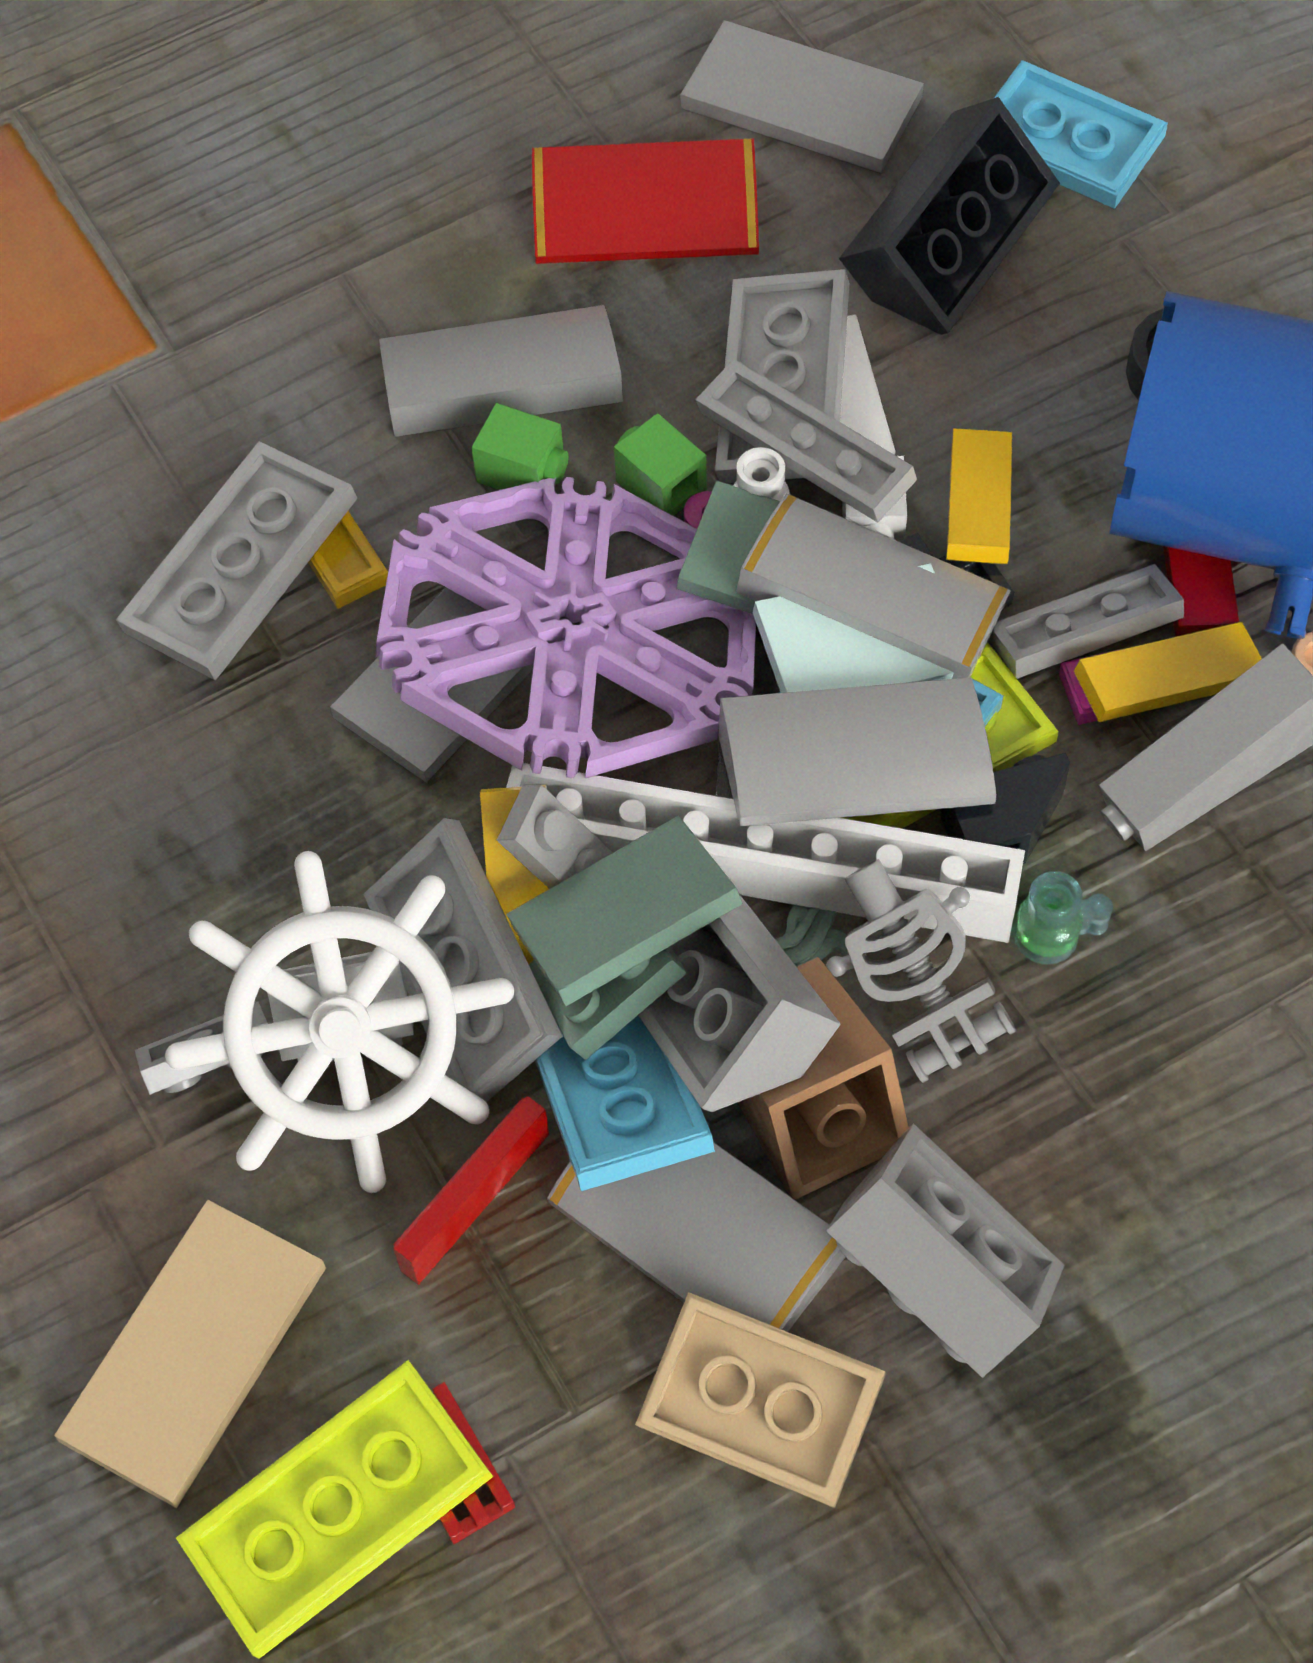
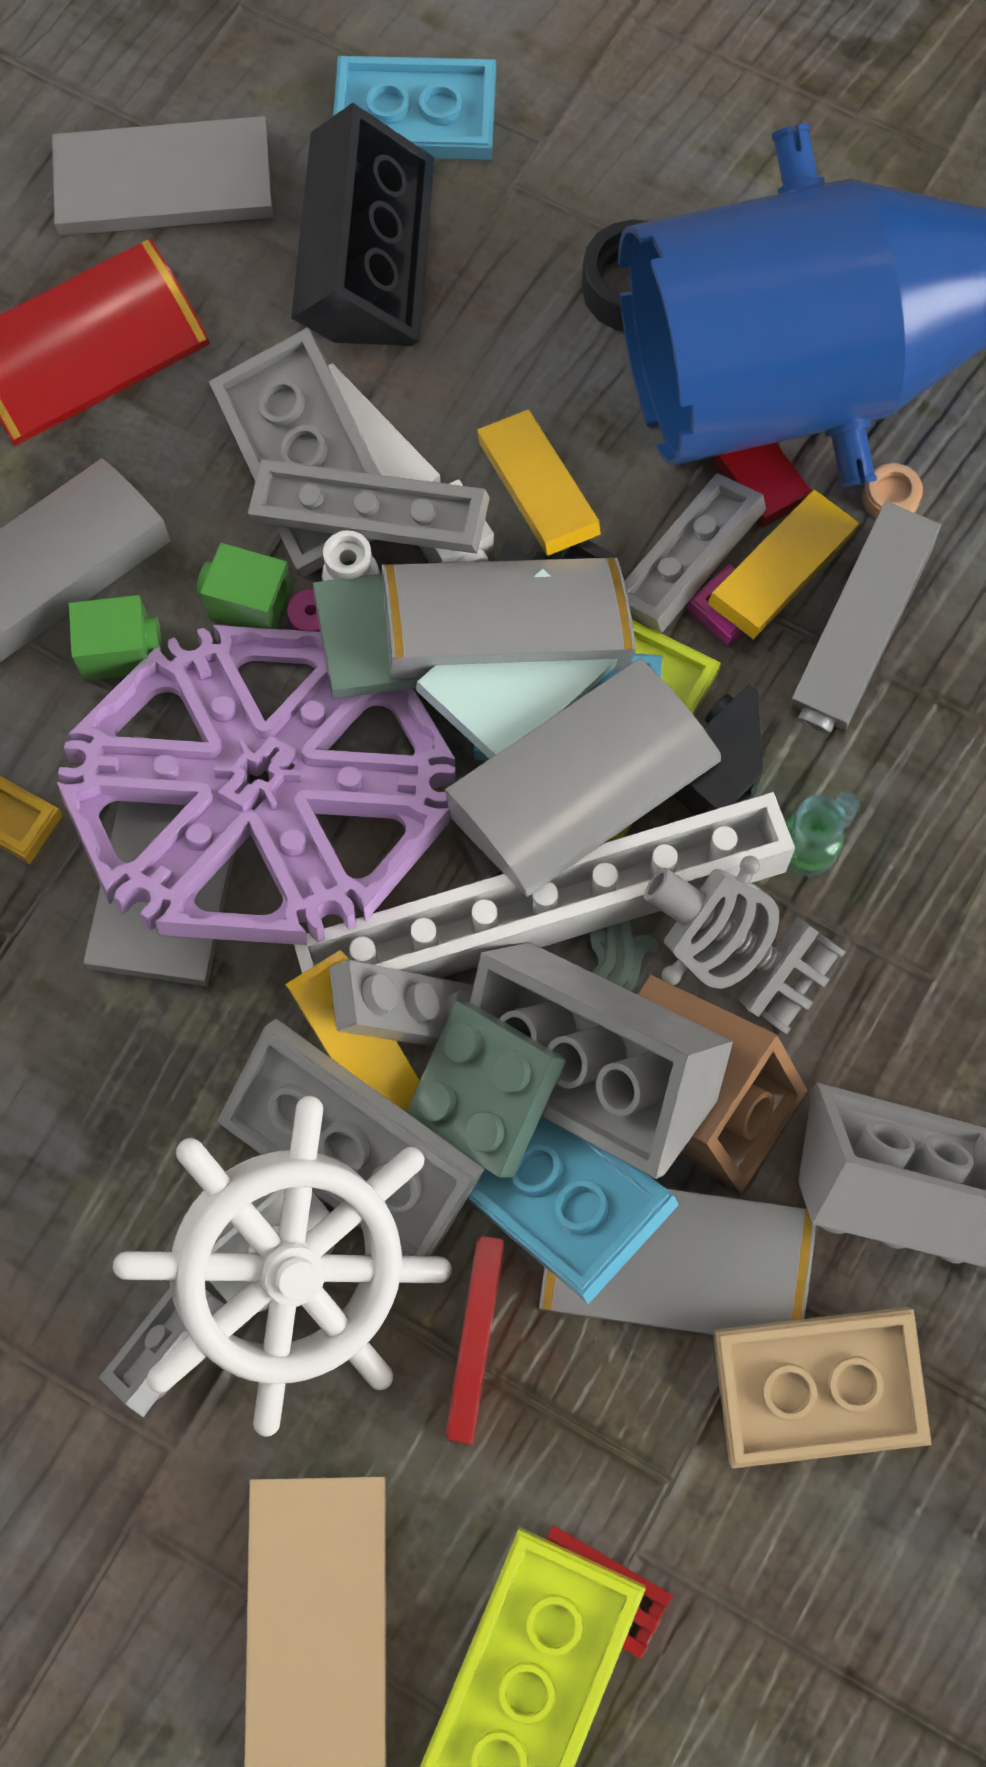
camera: 30 degrees left, 10 degrees up
sand green tile [506,815,743,1006] -> none

